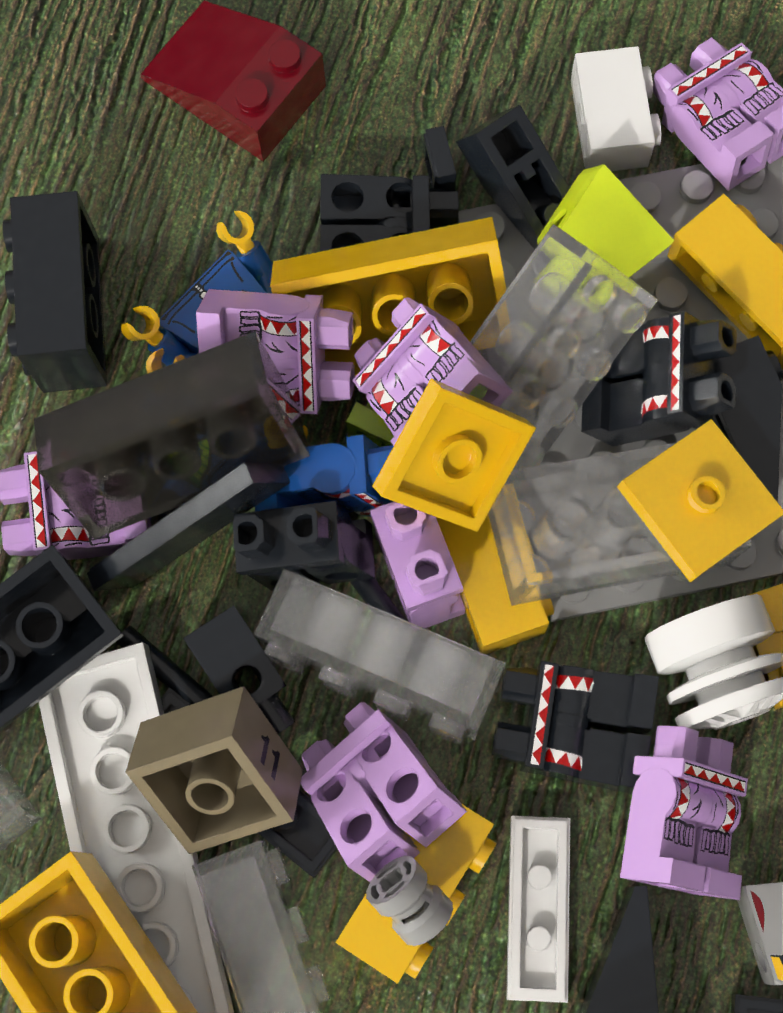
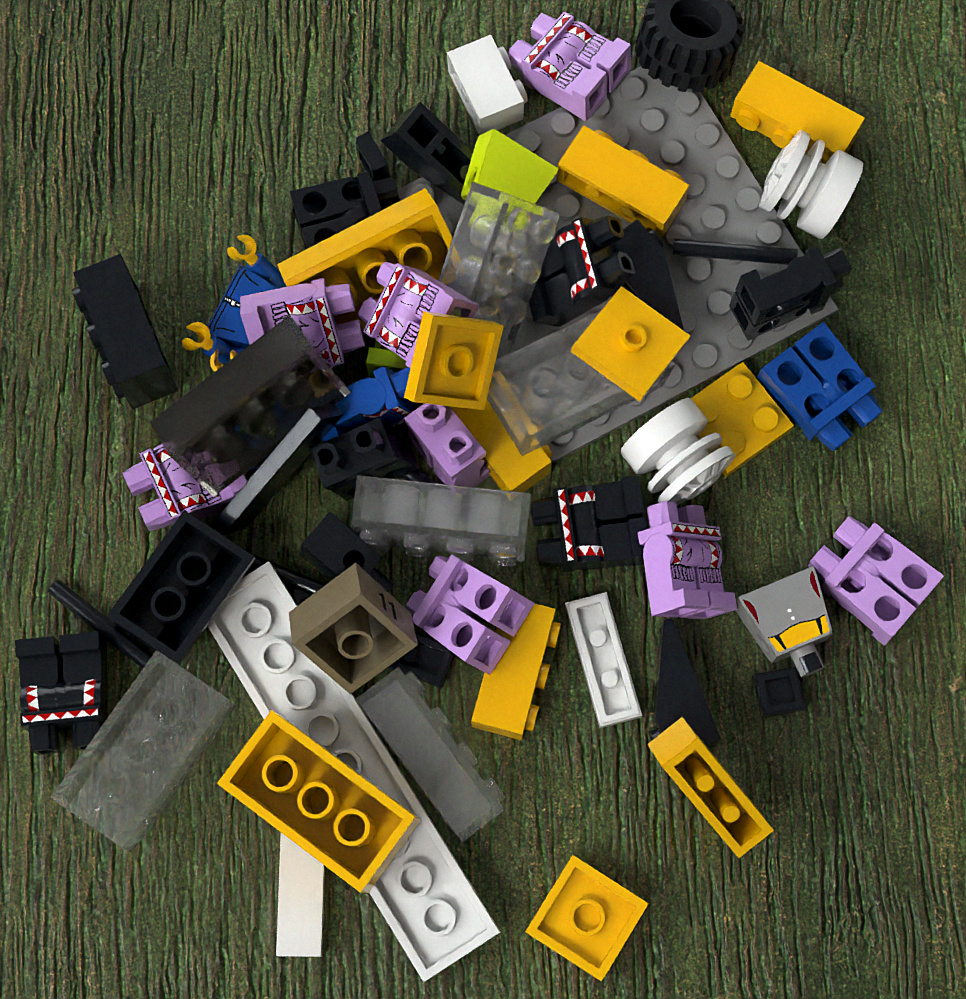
camera: 20 degrees left, 0 degrees up
dark red slope [140,0,326,162] -> none
light grey wheel [366,856,453,946] -> none

